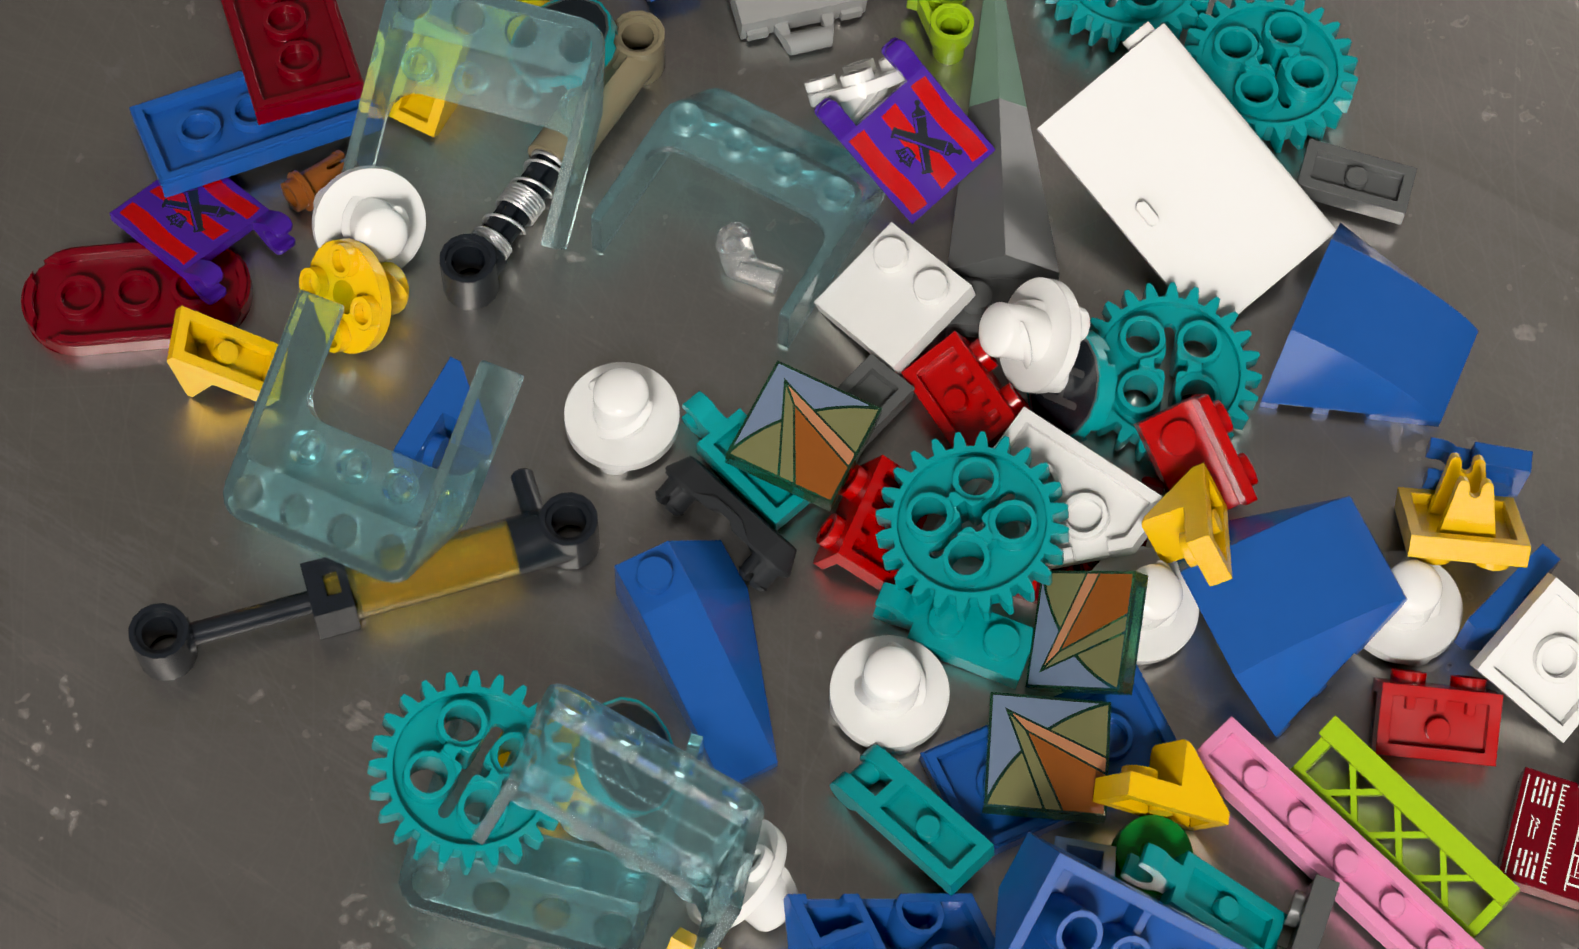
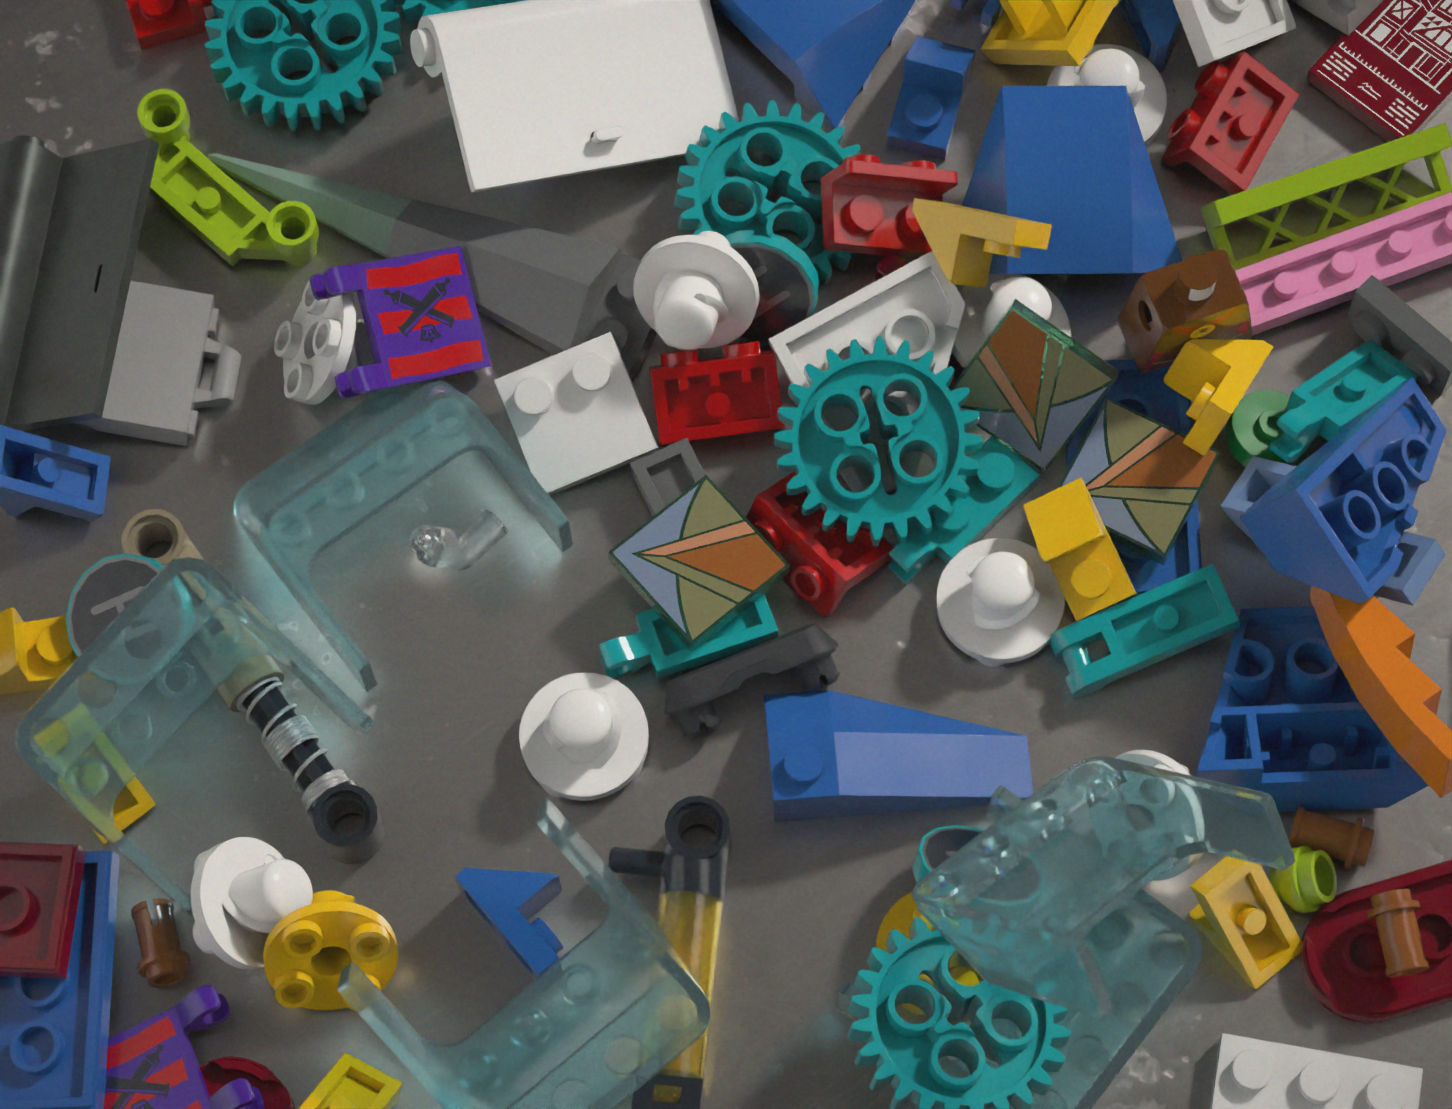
camera: 60 degrees left, 5 degrees up
none -> blue slope [886,36,976,160]
none -> yellow slope [1023,477,1137,621]
none -> reddish brown torso [1117,249,1252,375]

